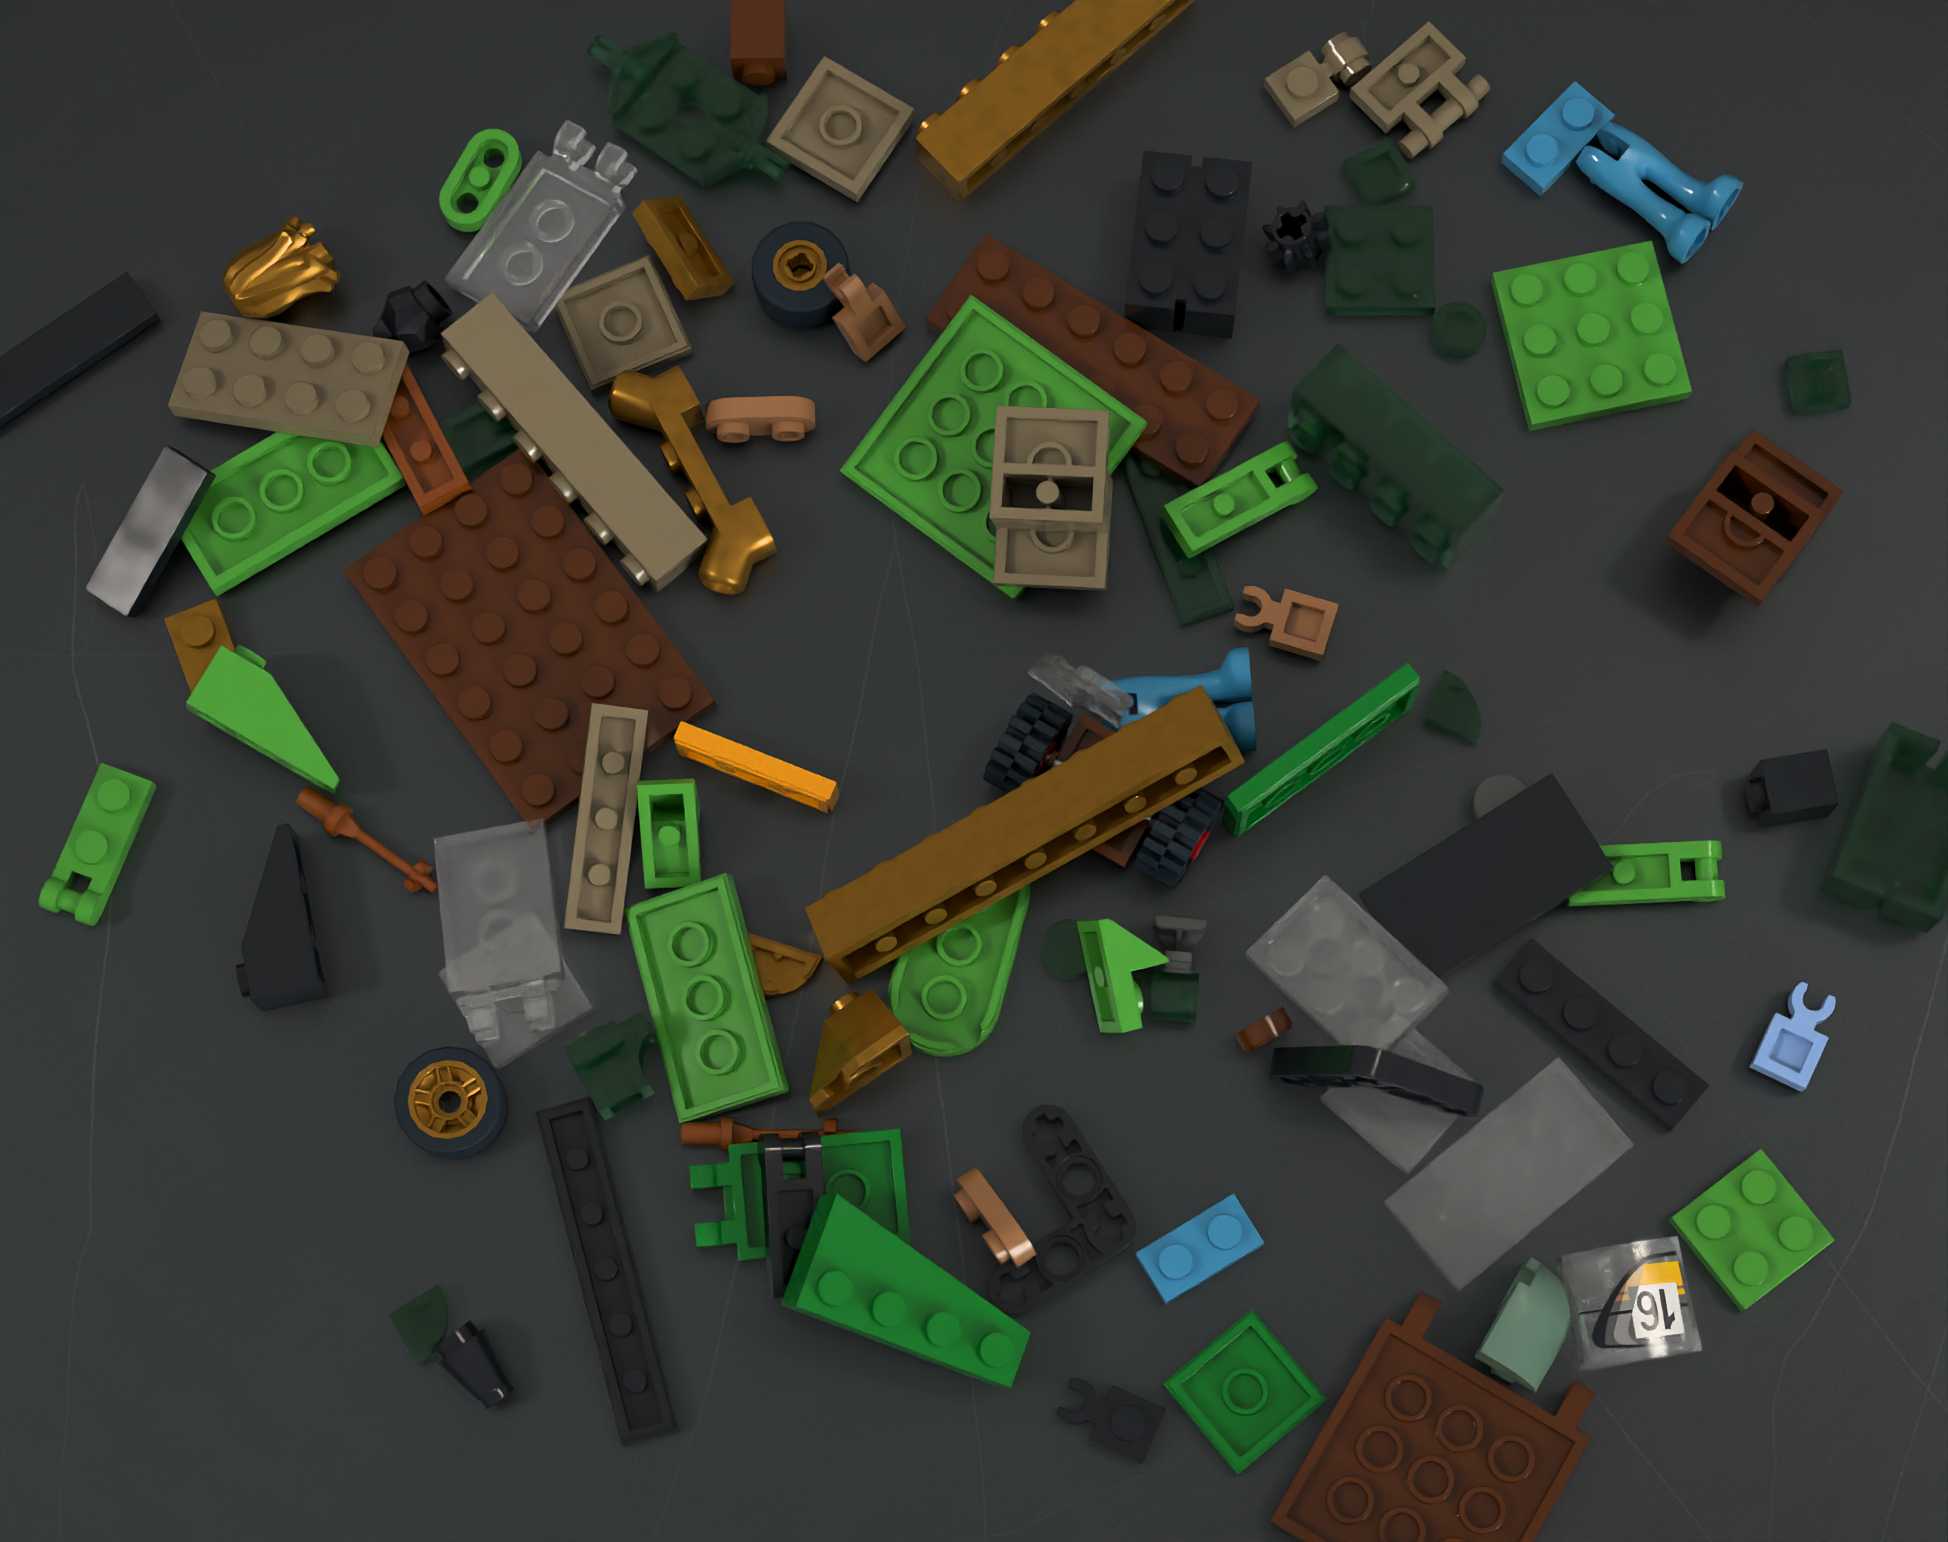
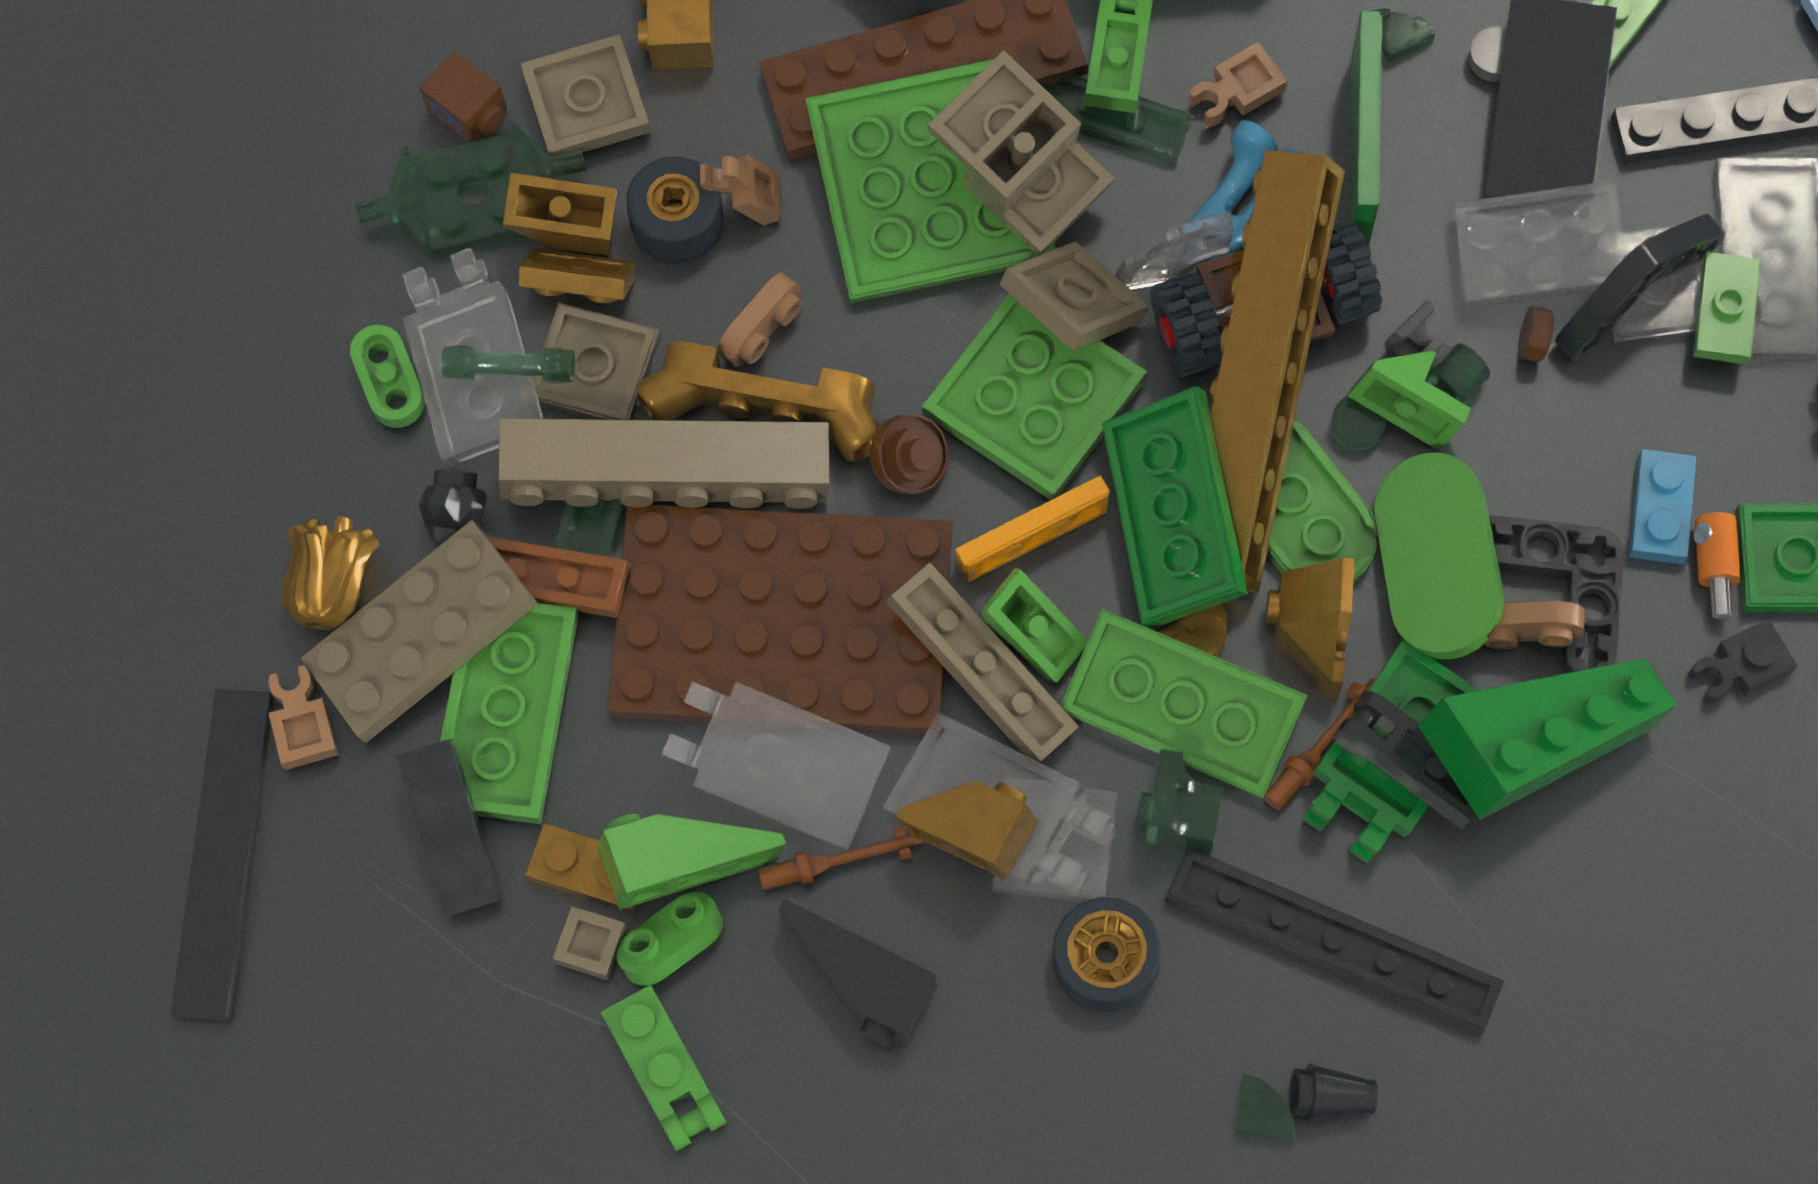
camera: 50 degrees left, 5 degrees down
none -> medium nougat plate [268,665,339,770]
none -> clear green bar [441,345,576,384]
none -> pearl gold slope [503,173,617,256]
none -> dark tan plate [552,906,627,980]
none -> bright green plate [616,892,723,986]
none -> clear tile [662,682,891,850]
none -> reddish brown plate [870,415,948,494]
none -> pearl gold slope [896,780,1038,880]
none -> bright green plate [922,294,1147,500]
none -> dark tan plate [1000,241,1149,351]
none -> green tile [1102,386,1248,629]
none -> bright green tile [1374,453,1504,660]
none -> bright green plate [1693,252,1761,364]
none -> orange piece [1694,512,1741,619]

